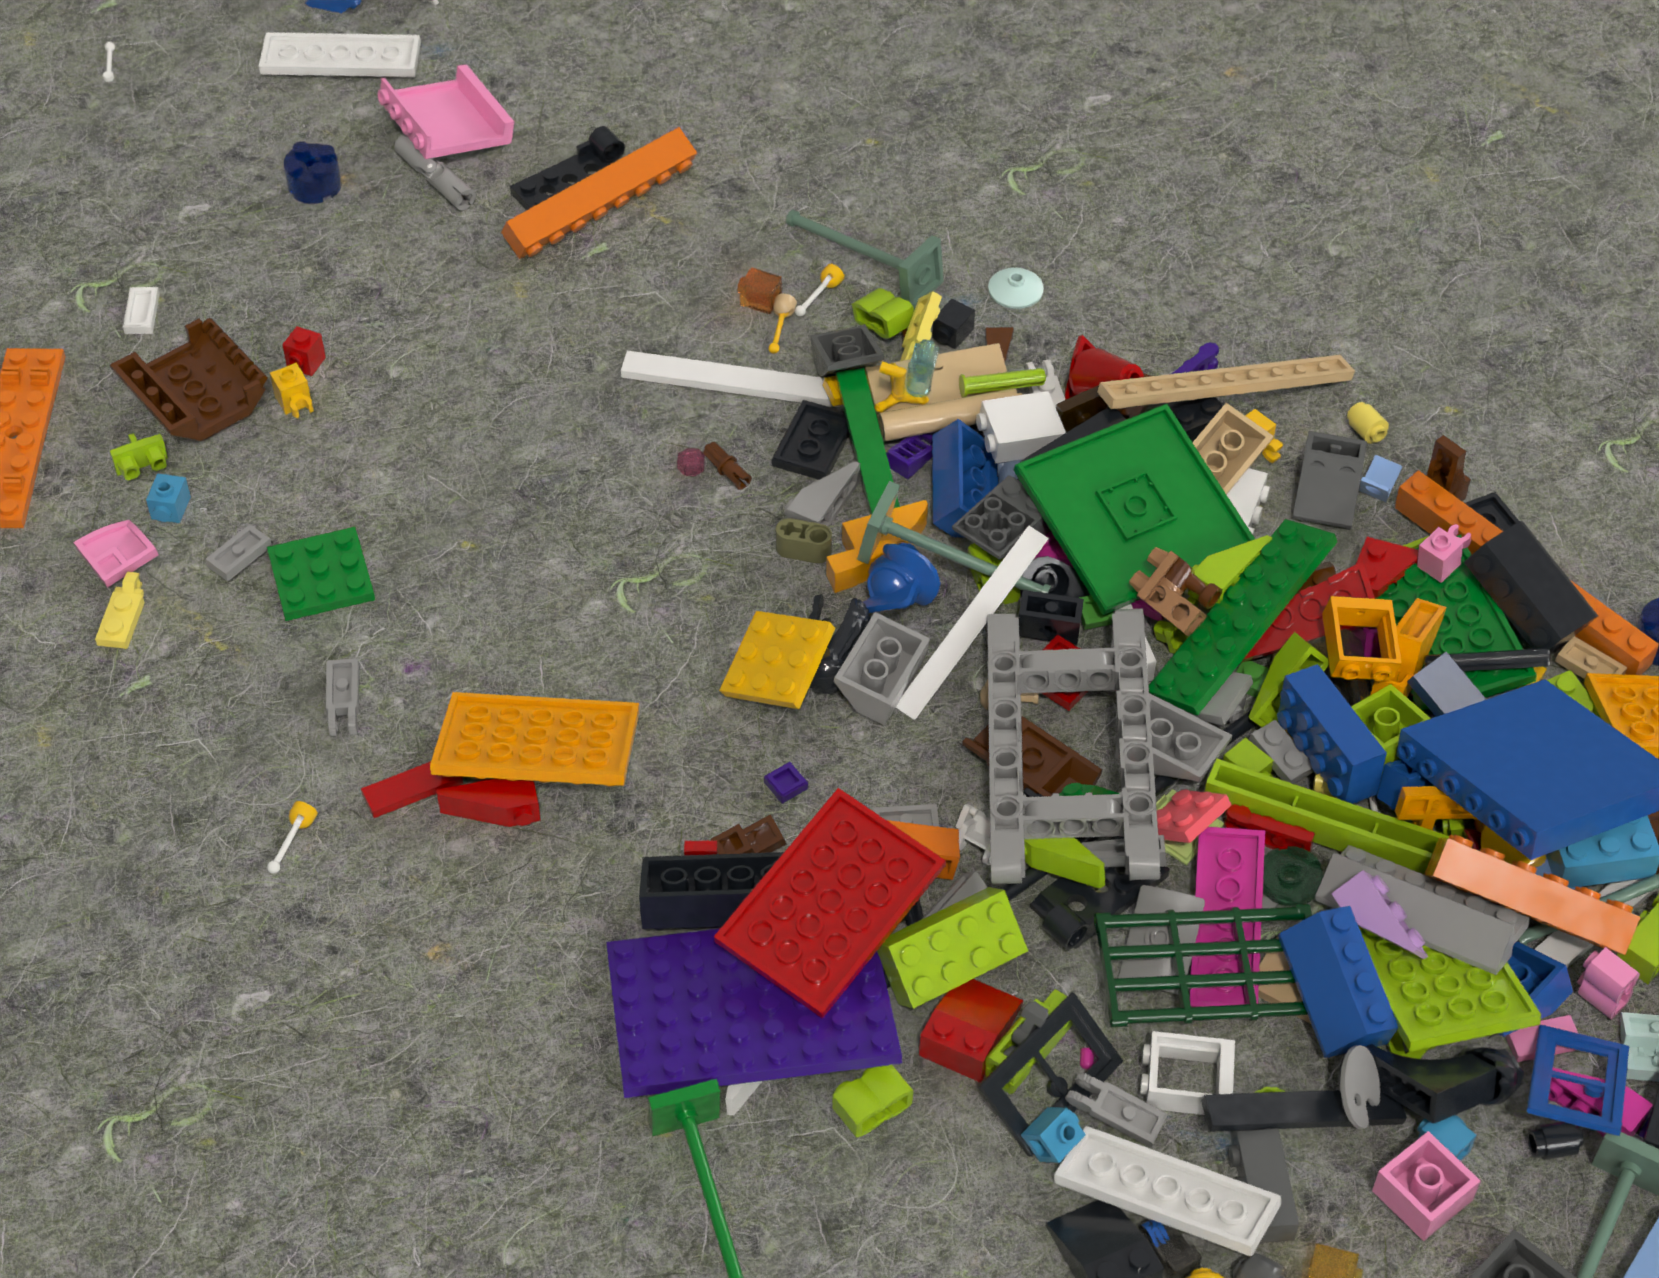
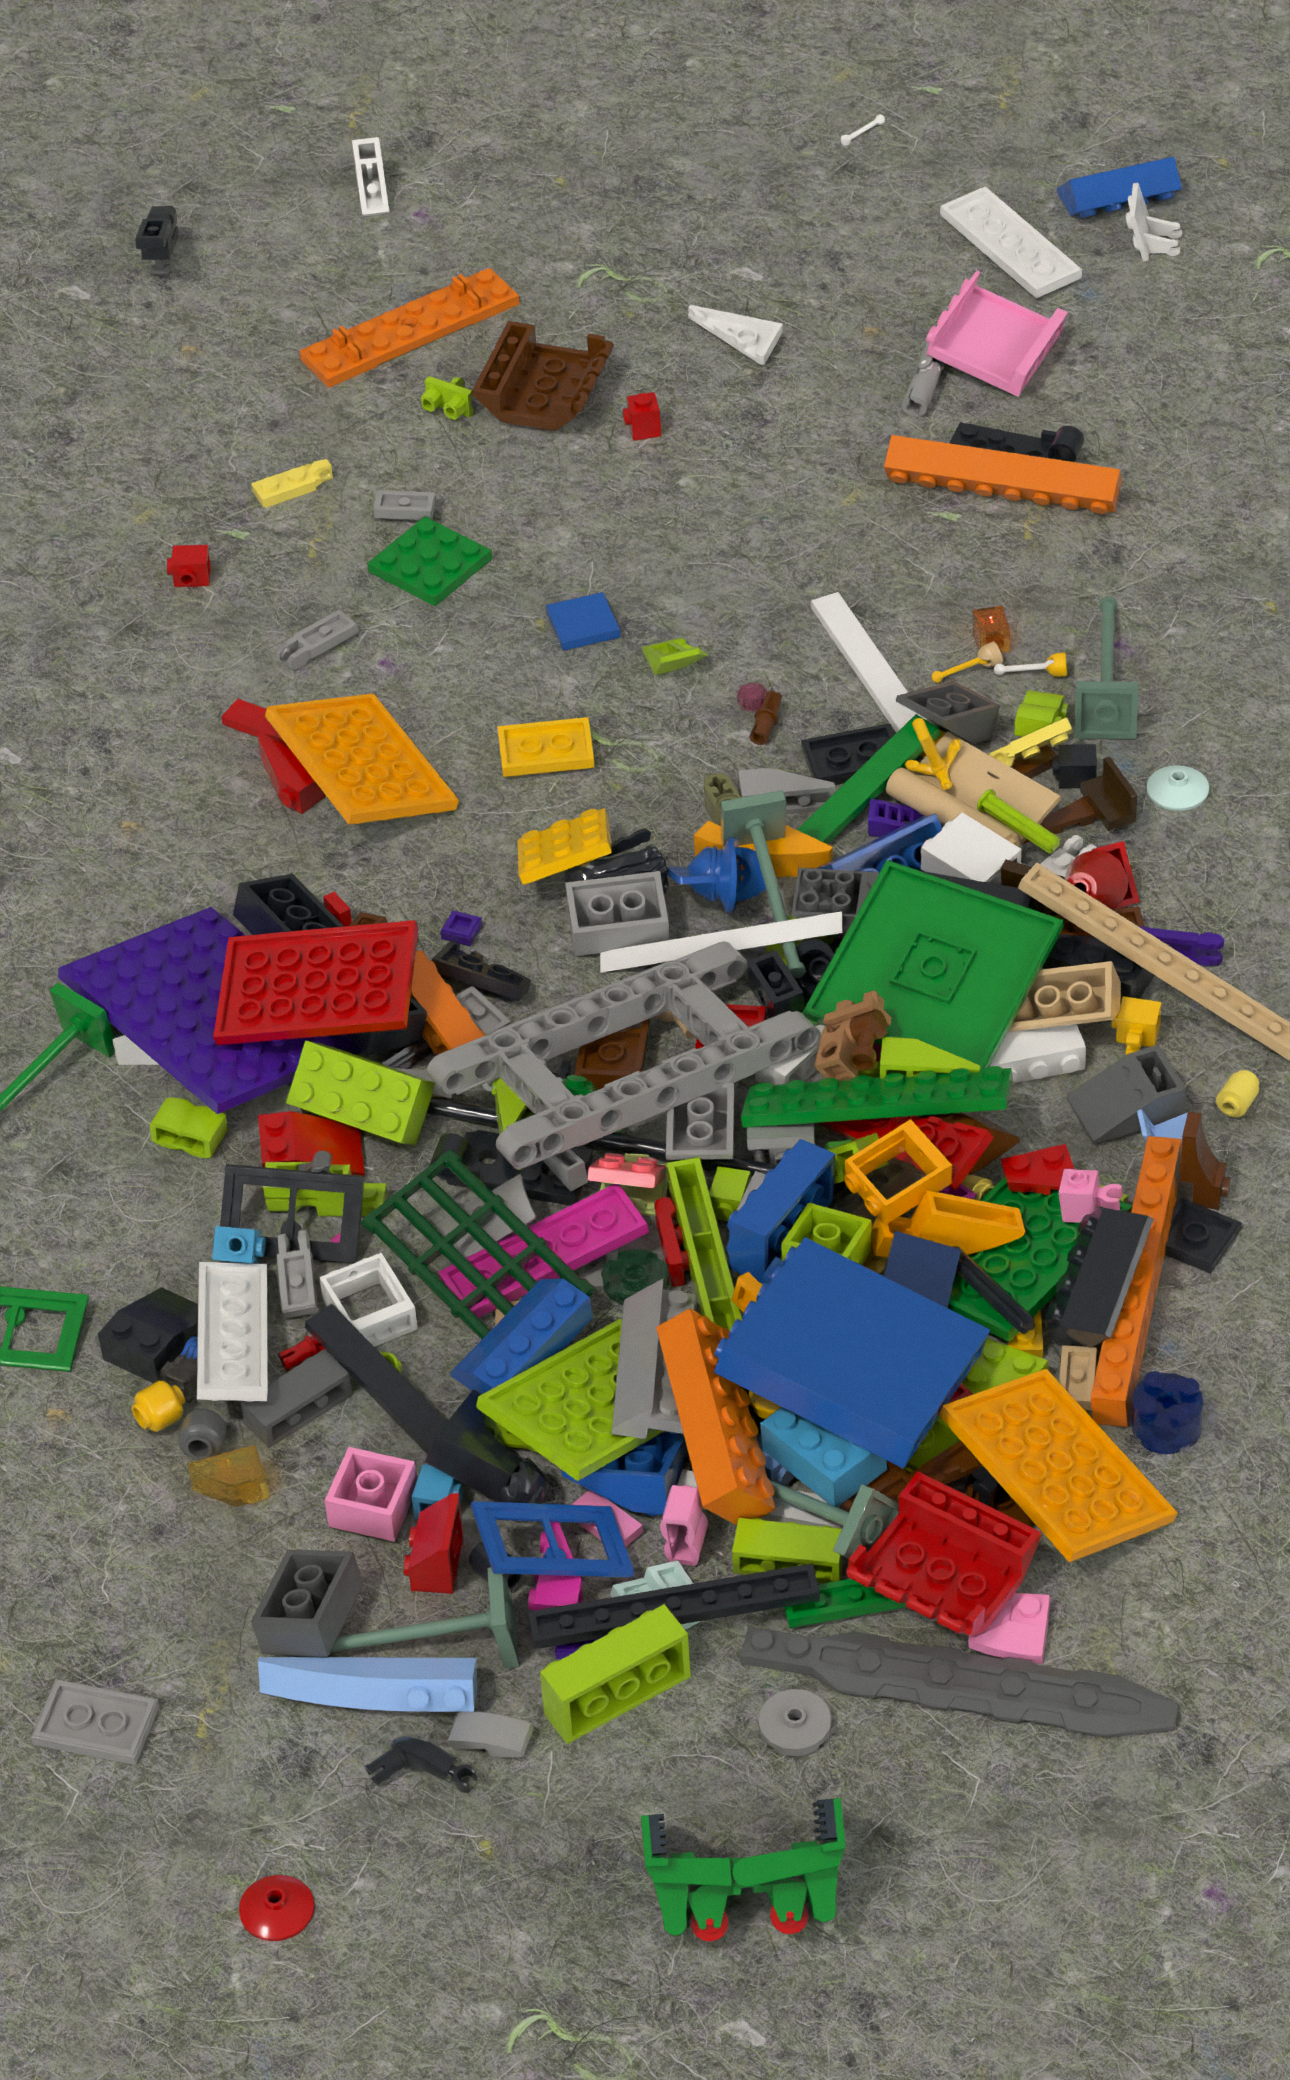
camera: 60 degrees right, 5 degrees down
bright pink plate [74,520,159,588] -> none
white tile [123,287,160,334] -> none
dark azure brick [146,473,191,523] -> none
hinge [267,801,318,874] -> none
yellow brick [270,363,314,418] -> none
clear blue brick [283,141,342,204] -> none
clear light blue piece [906,339,939,397] -> none
lavender slope [1331,870,1428,959] -> none
light grey piece [1340,1045,1380,1129] -> none
none -> red brick [167,544,211,587]
none -> red axle [278,1335,327,1372]
none -> red slope [403,1493,464,1594]
none -> black wing [432,940,531,1001]
none -> yellow plate [497,717,595,777]
none -> blue tile [546,592,620,651]
none -> lime slope [642,638,708,675]
none -> white wing [688,305,783,365]
none -> dark brown panel [1080,756,1137,831]

